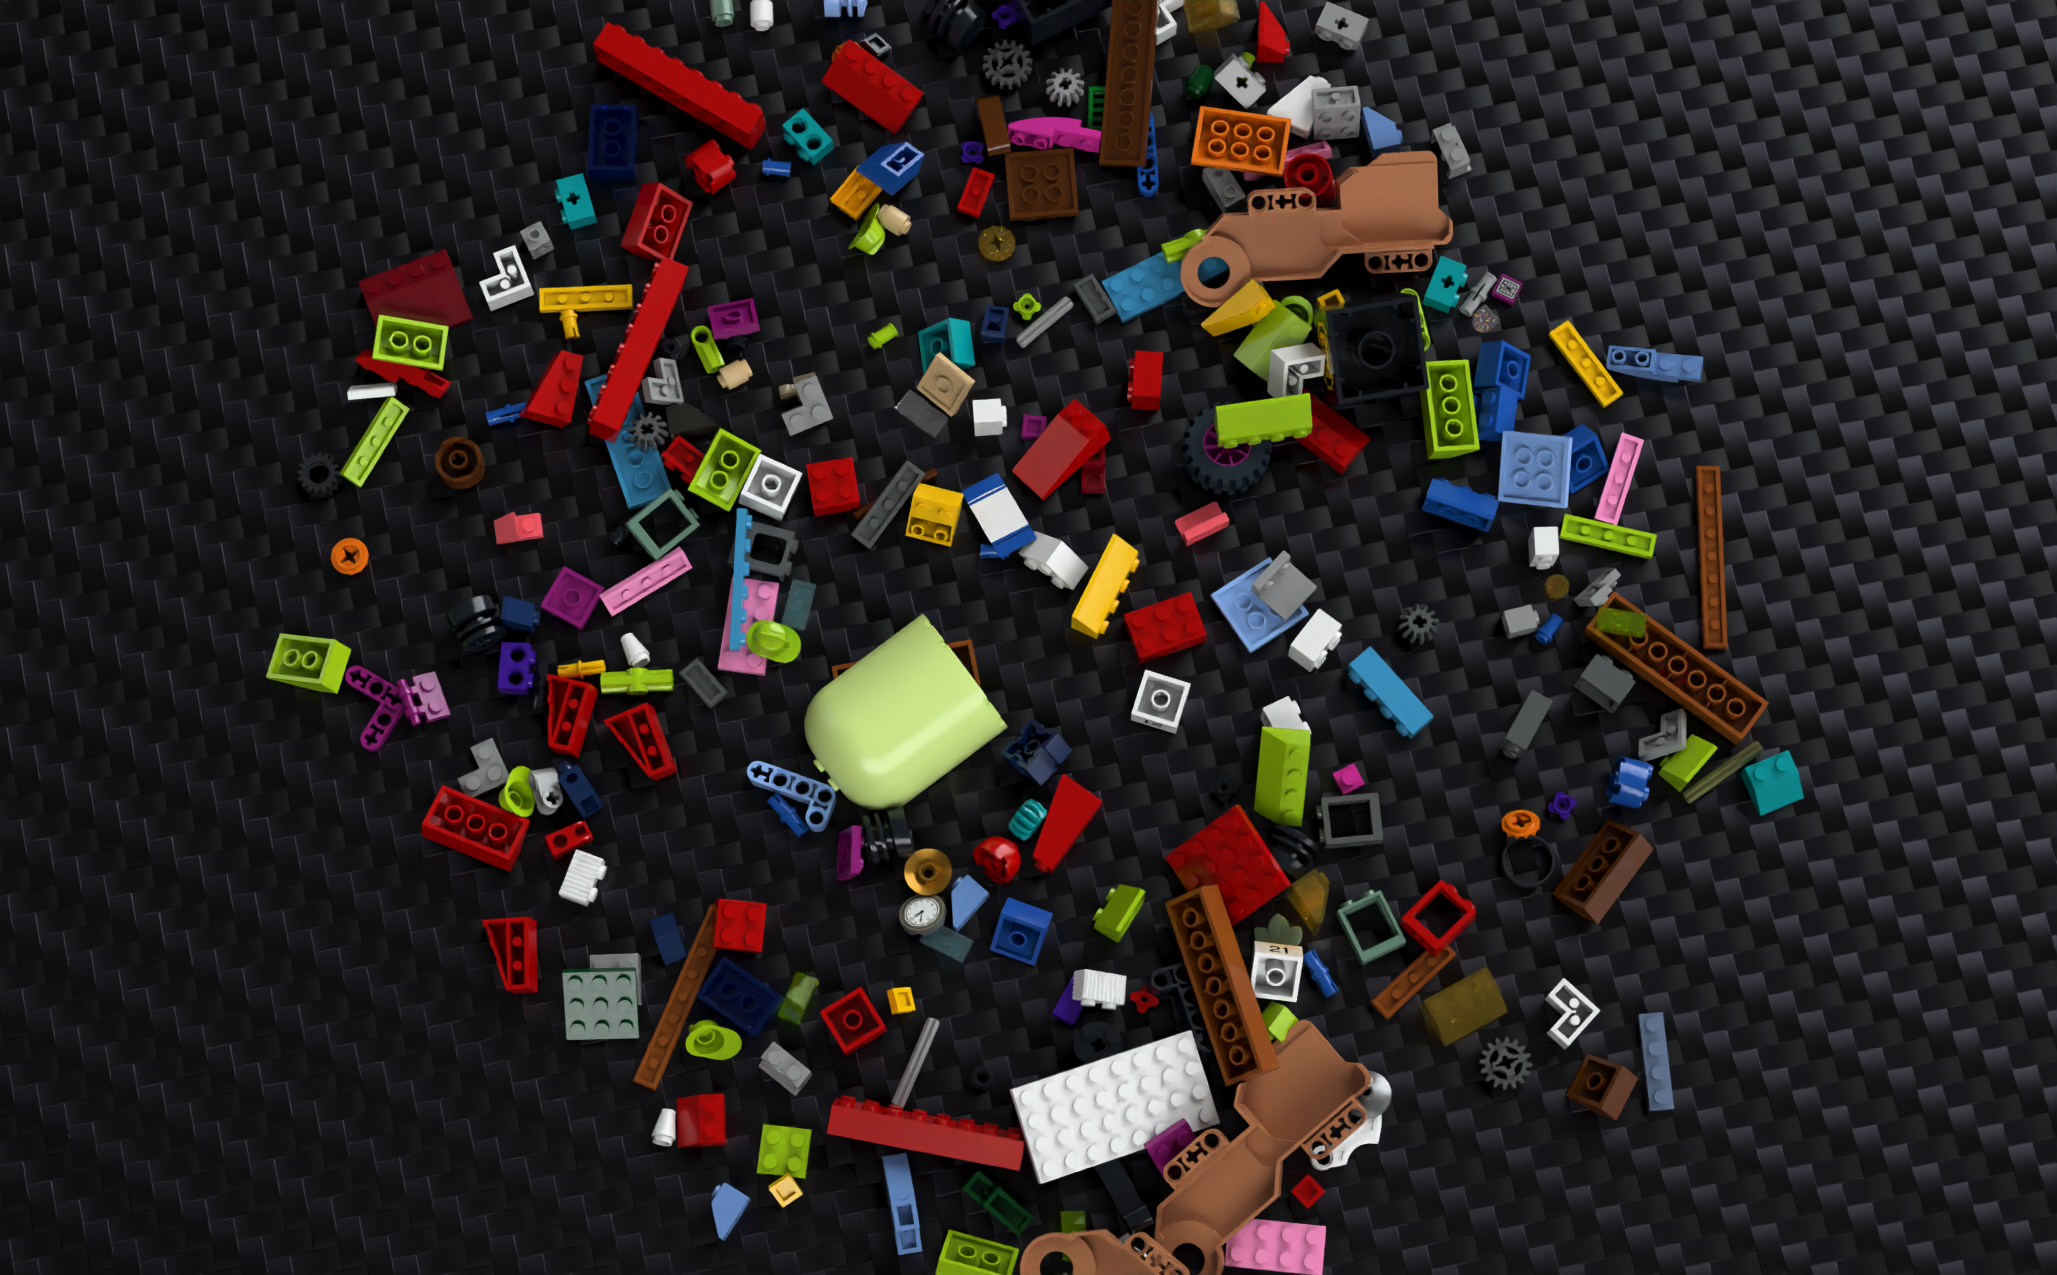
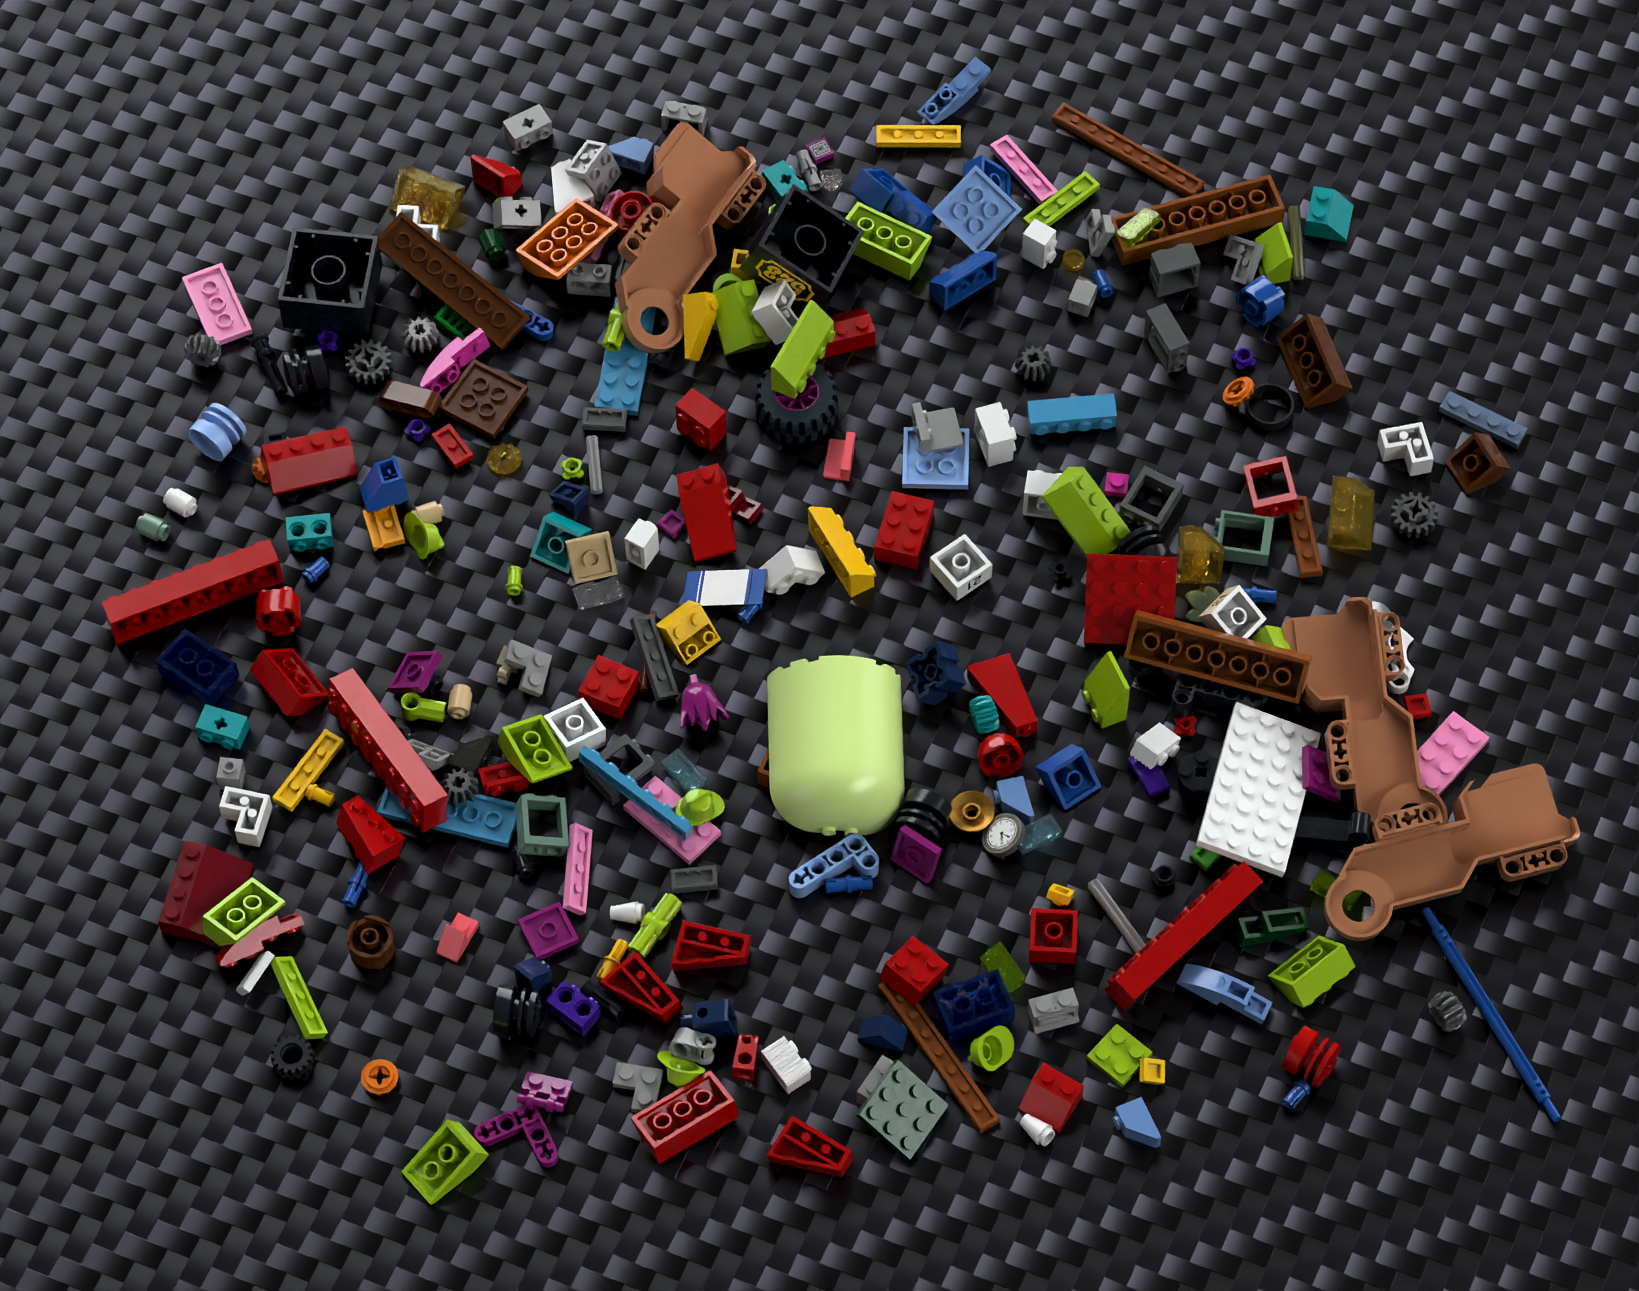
camera: 55 degrees left, 15 degrees down
none -> magenta piece [680,674,729,731]

